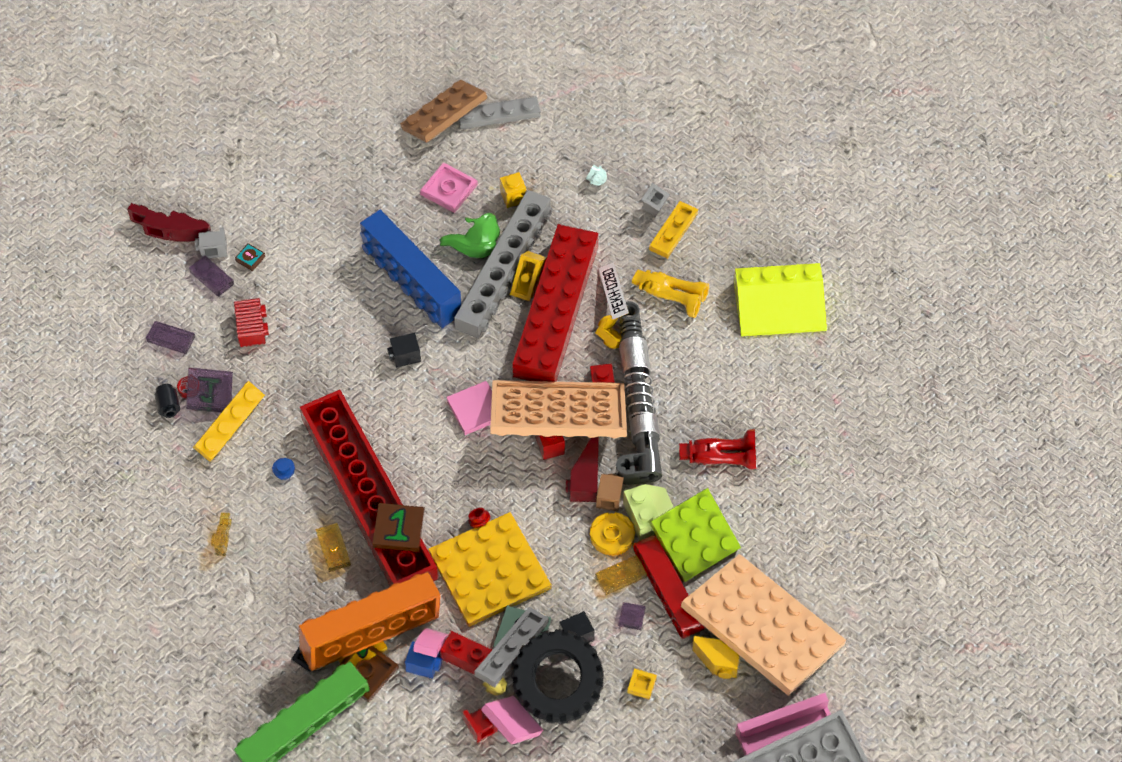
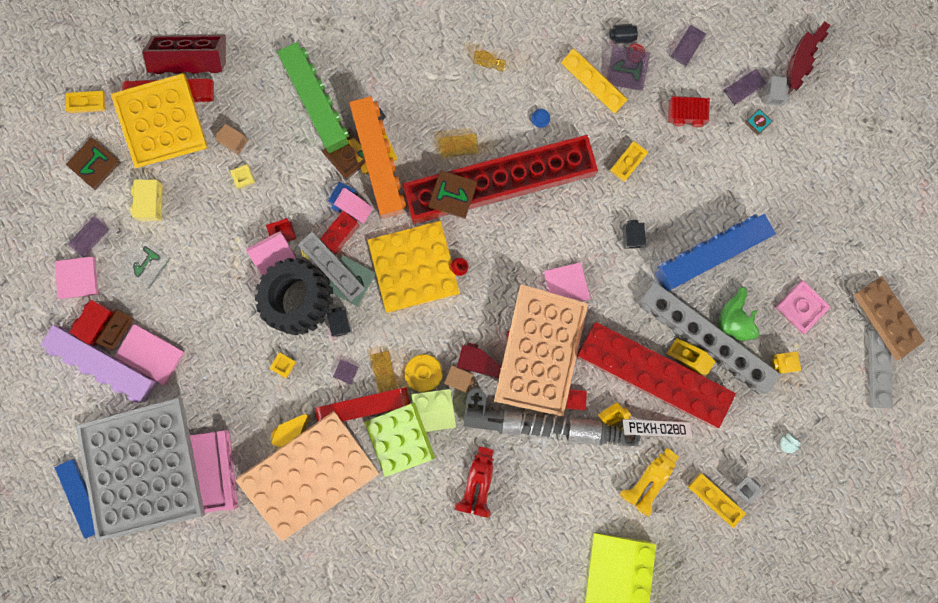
camera: 105 degrees right, 25 degrees up
none -> yellow plate [610,141,649,182]

